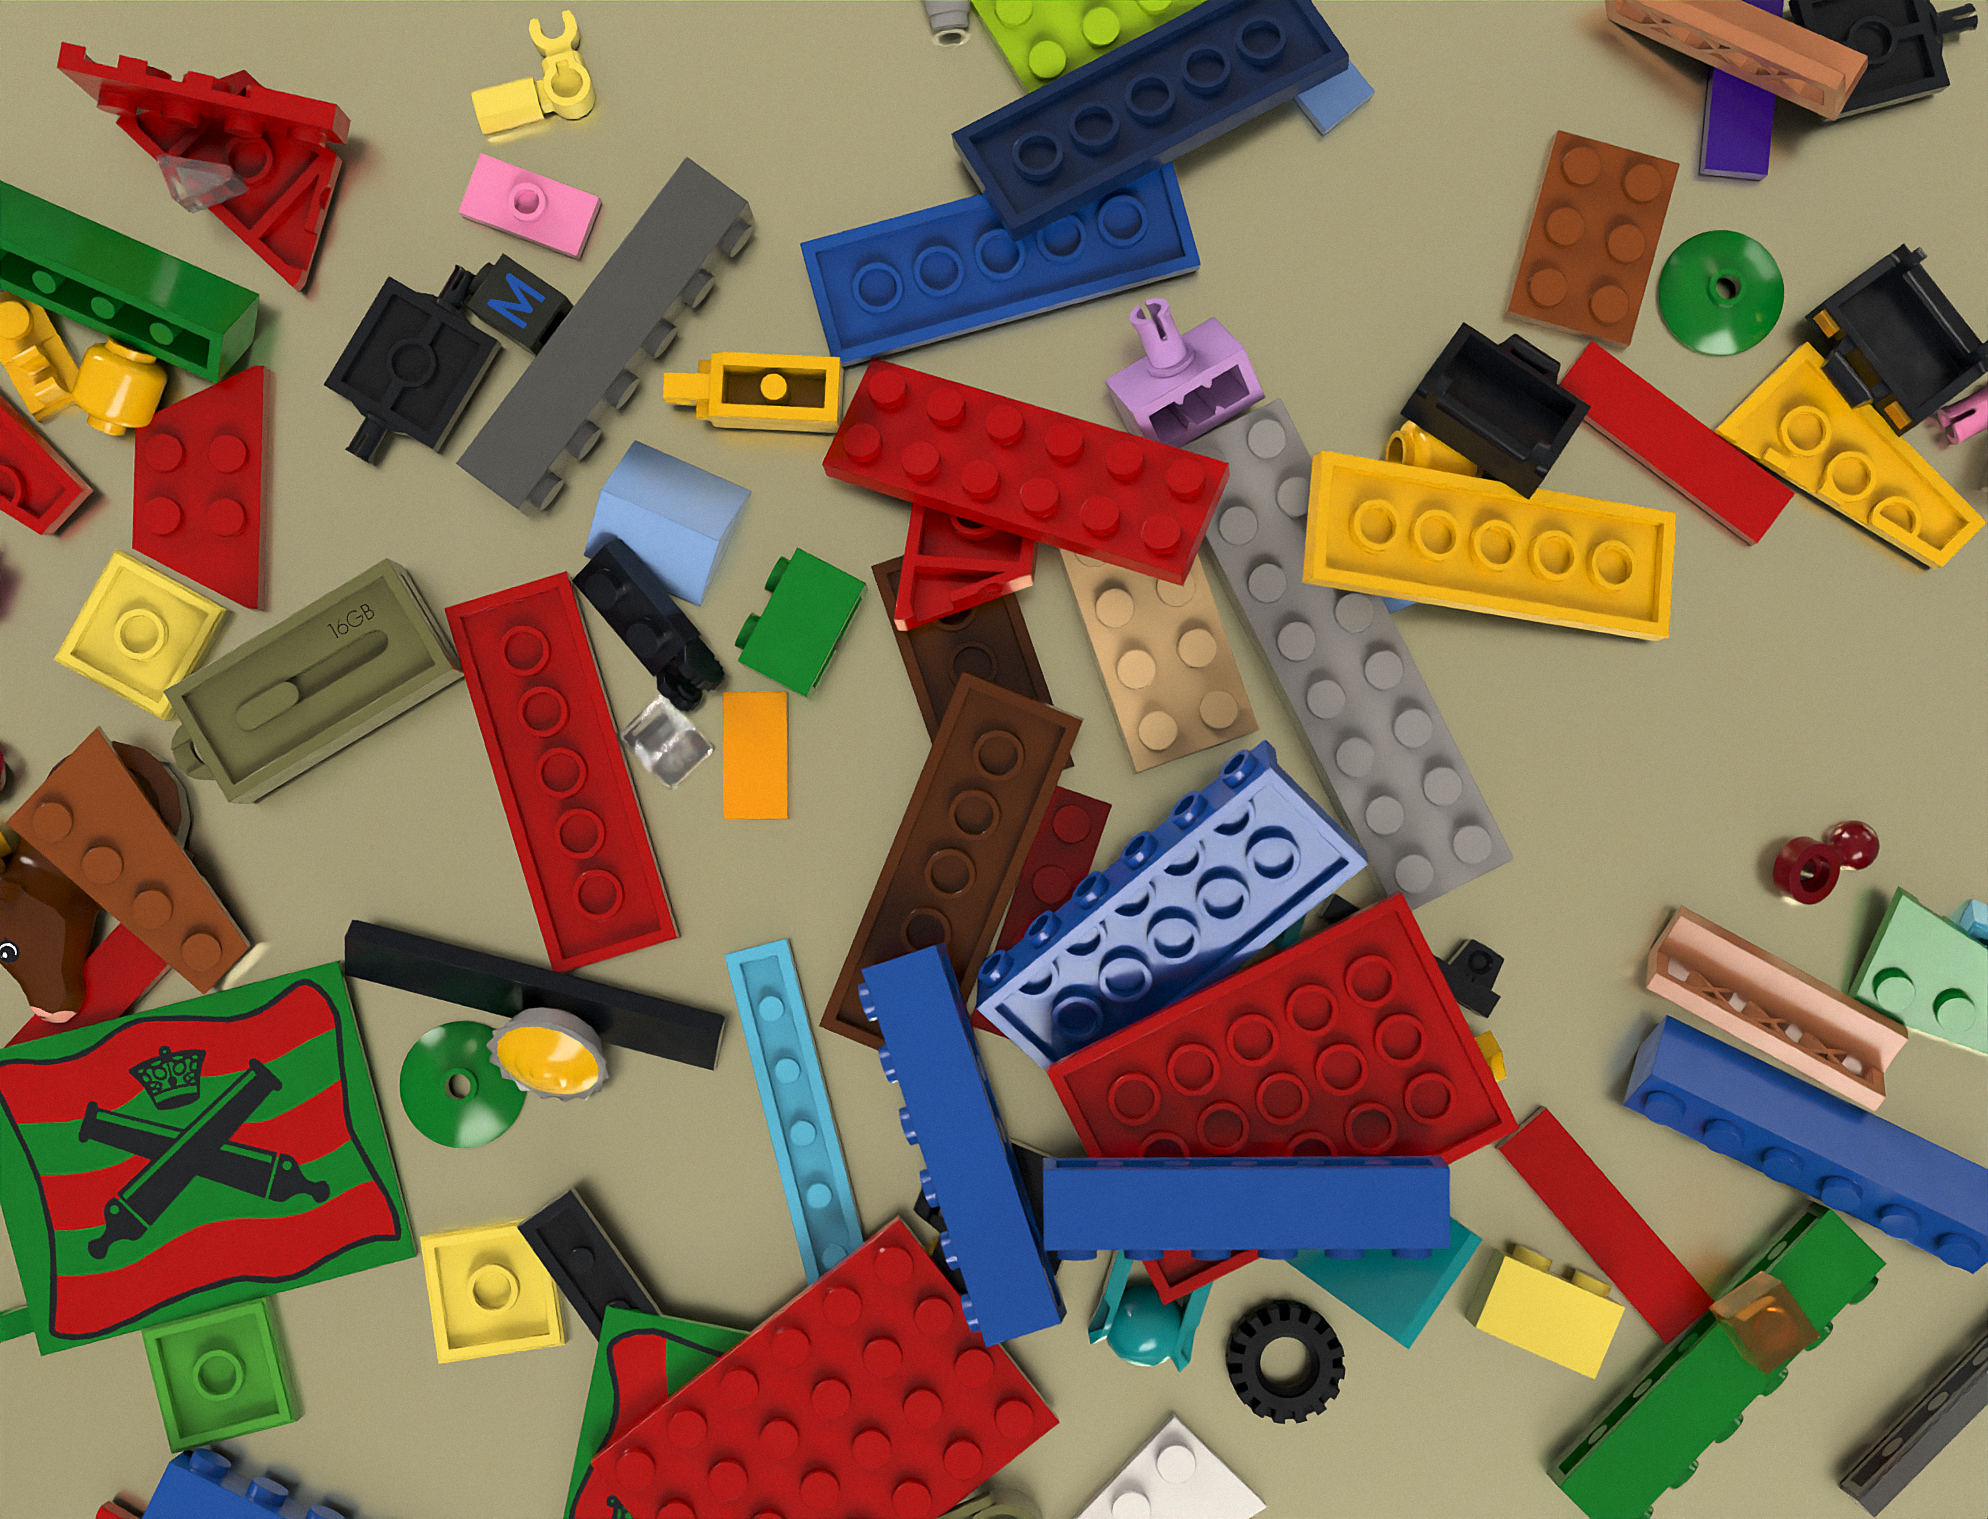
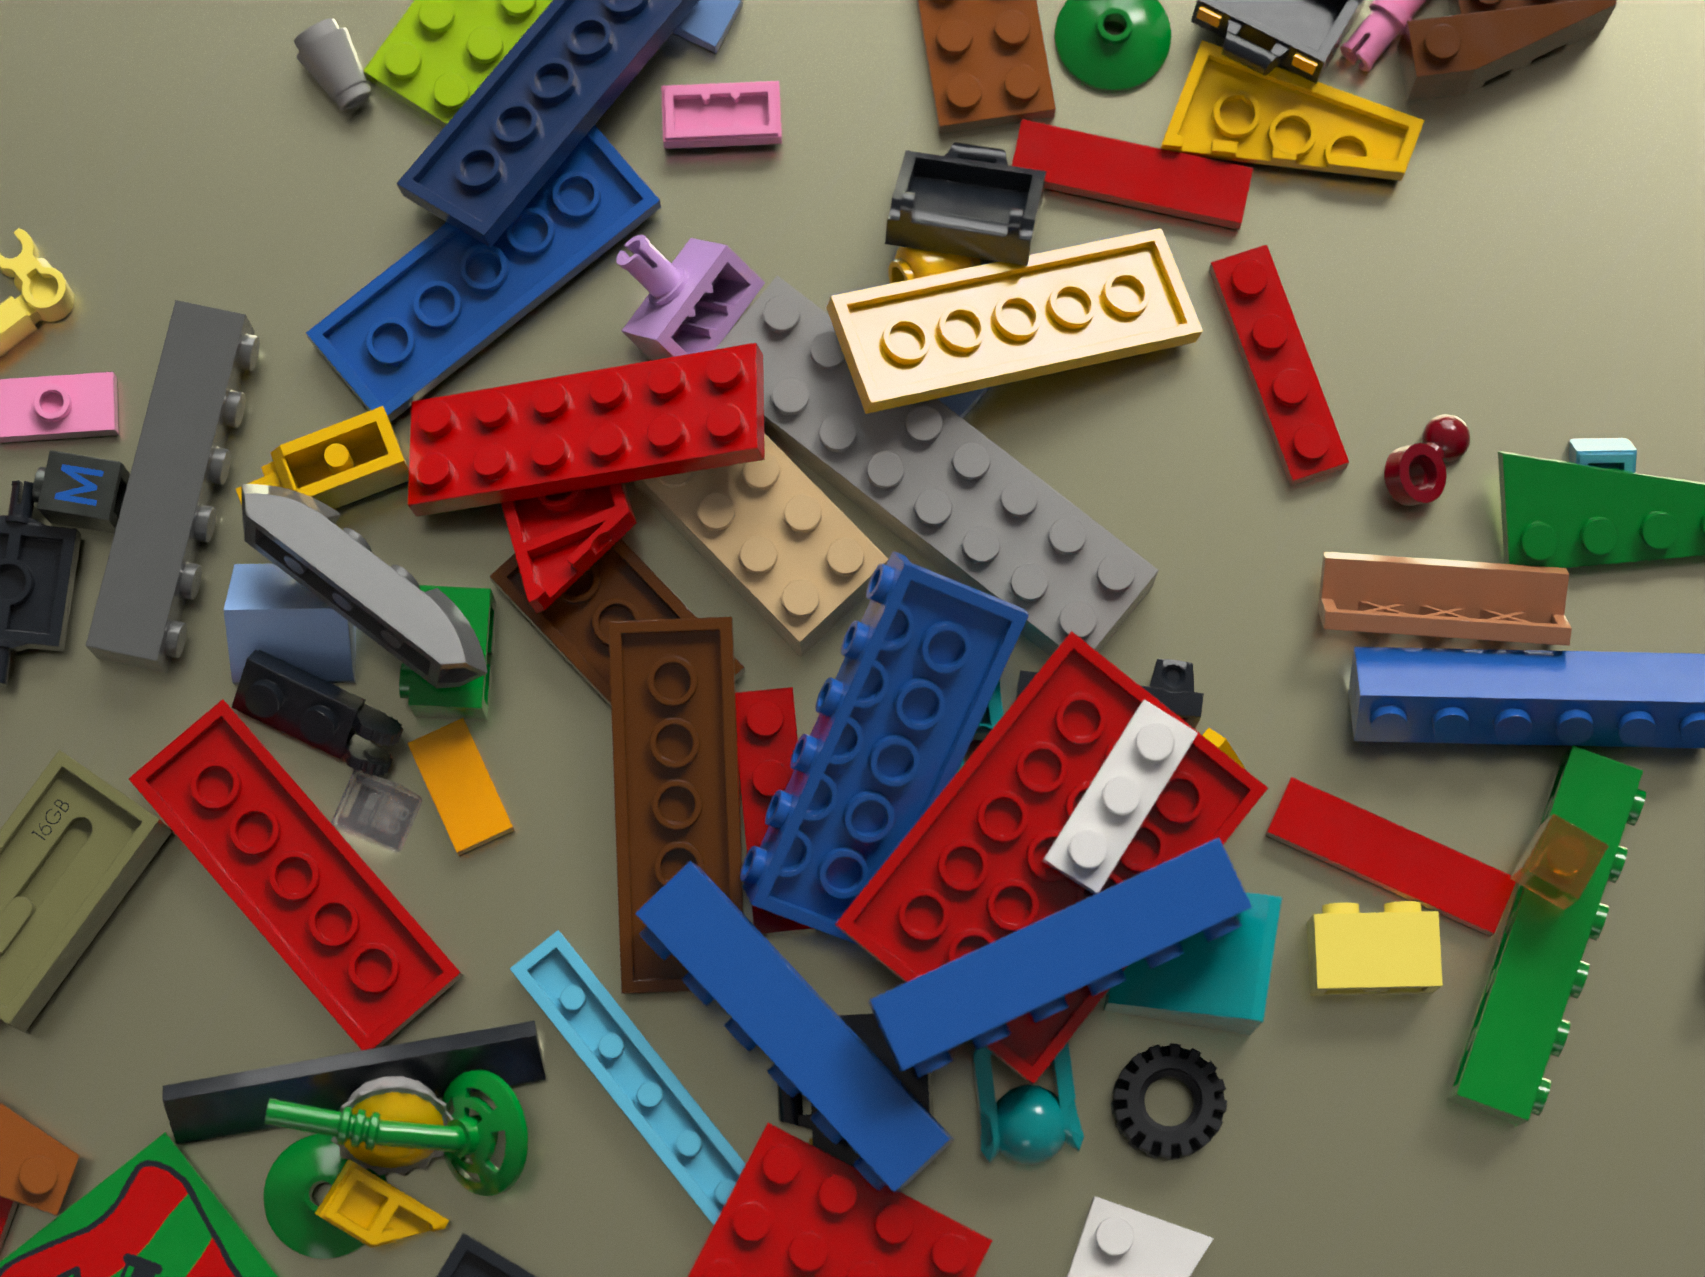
camera: 25 degrees left, 10 degrees down
none -> brick [241,484,487,689]
none -> green dish [265,1070,528,1196]
none -> yellow tile [315,1159,450,1248]
none -> bright pink plate [661,81,782,149]
none -> white plate [1042,699,1198,895]
none -> red plate [1209,244,1349,487]

